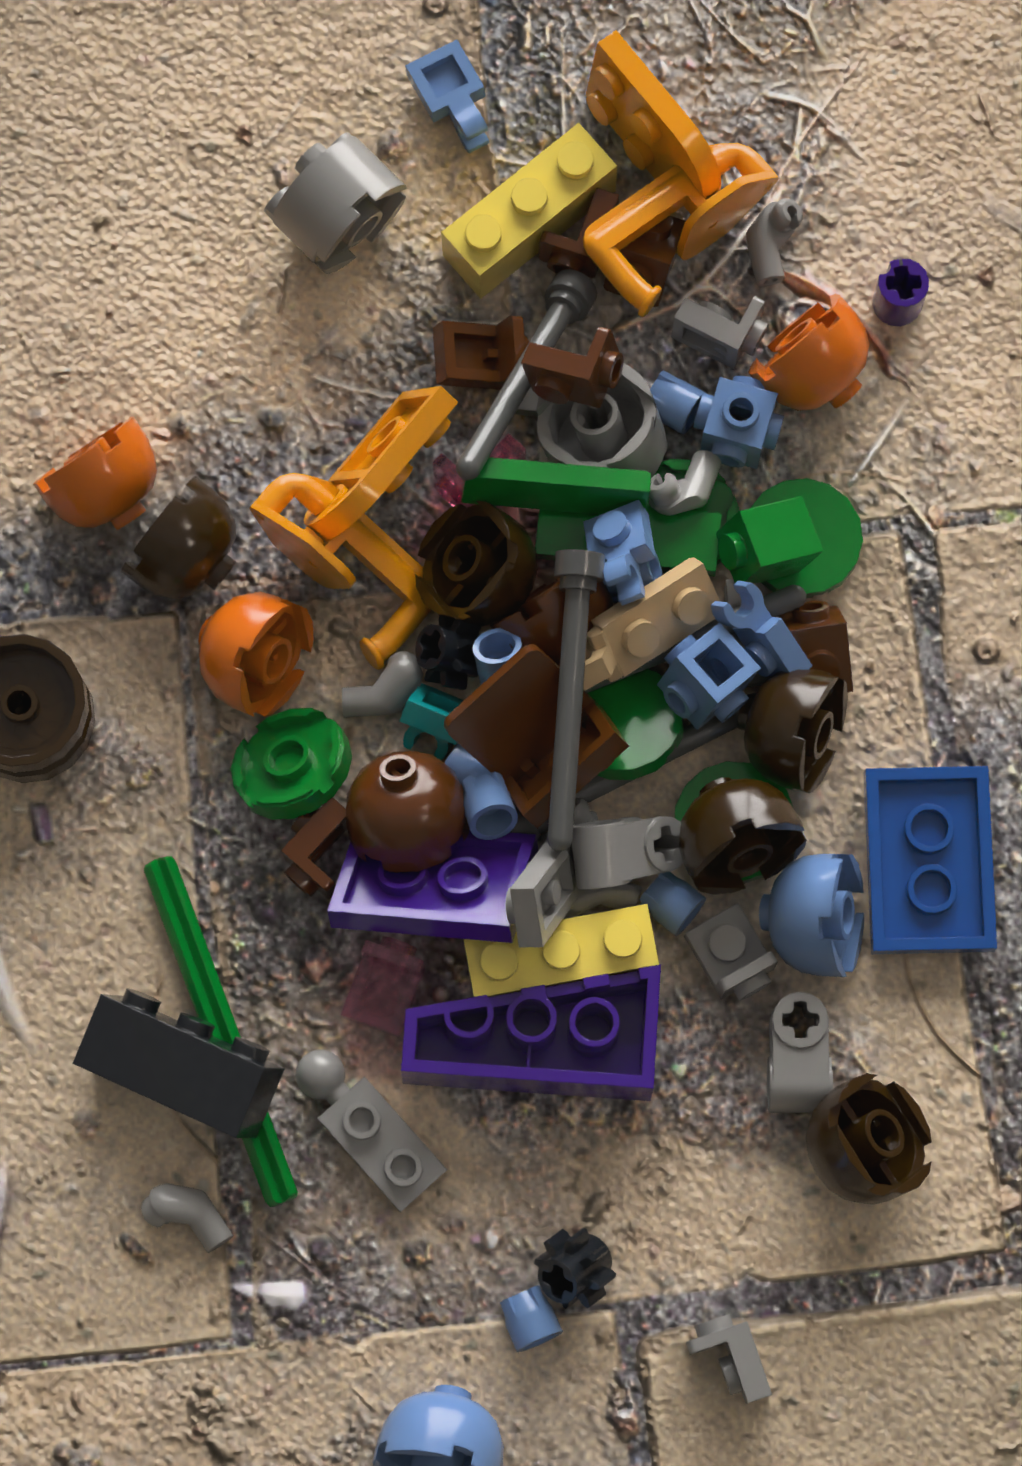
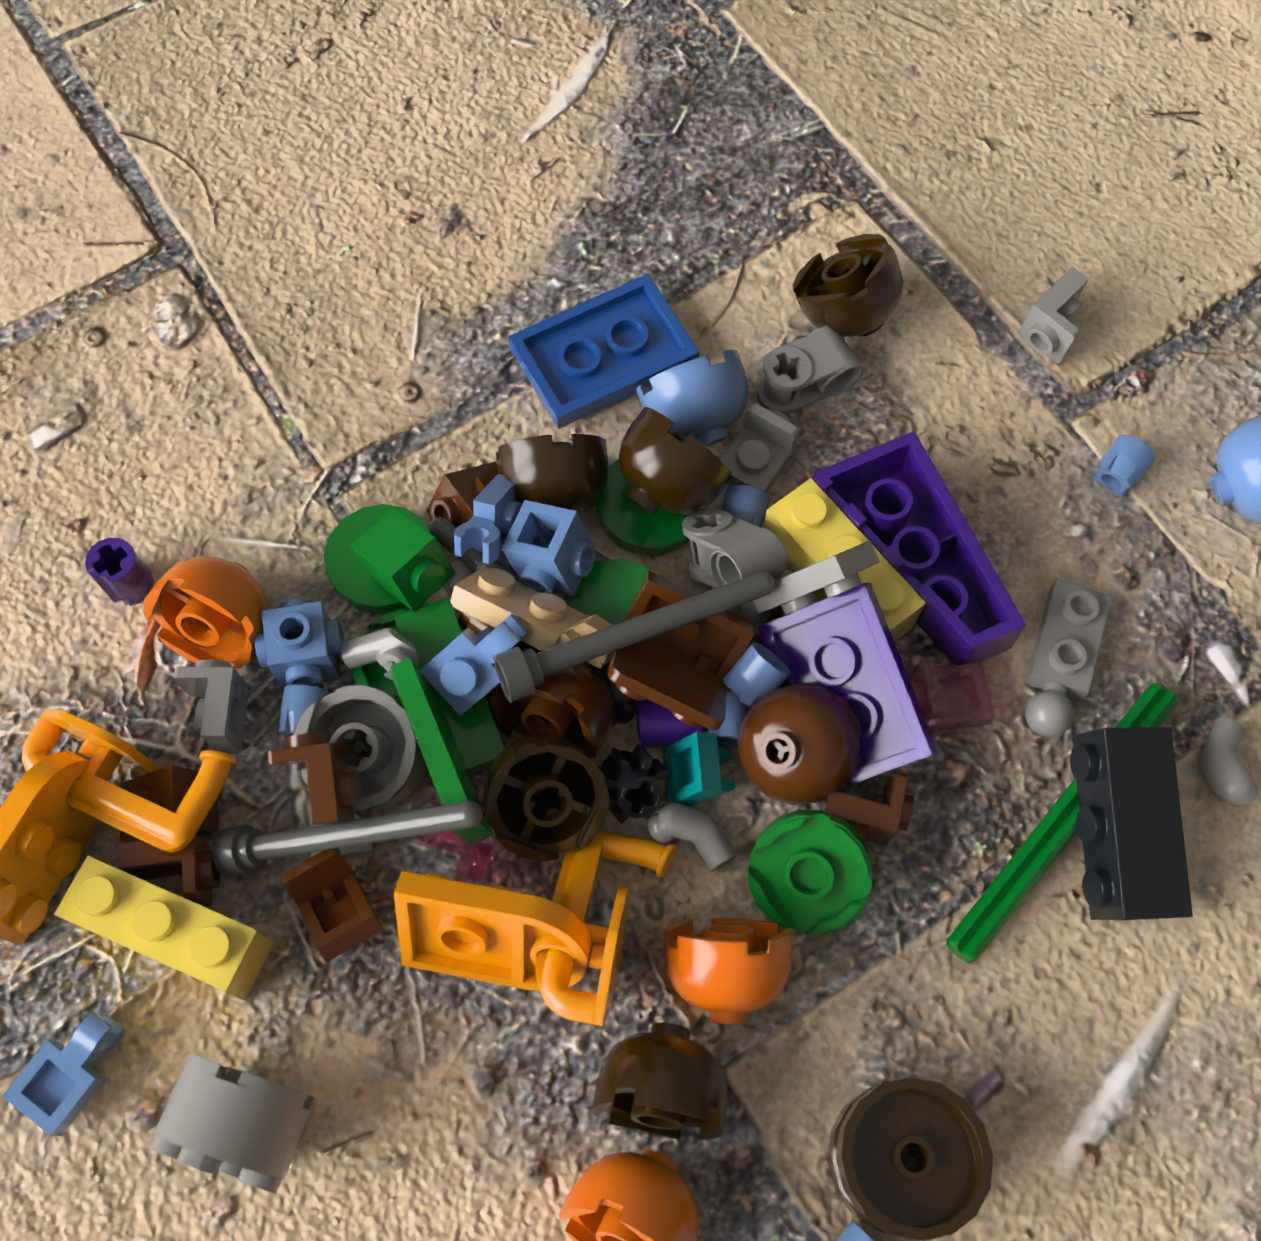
camera: 120 degrees left, 10 degrees down
medium blue hose [473,628,523,685] -> none
black gear [534,1228,616,1309] -> none
light grey arm [746,198,803,287] -> none

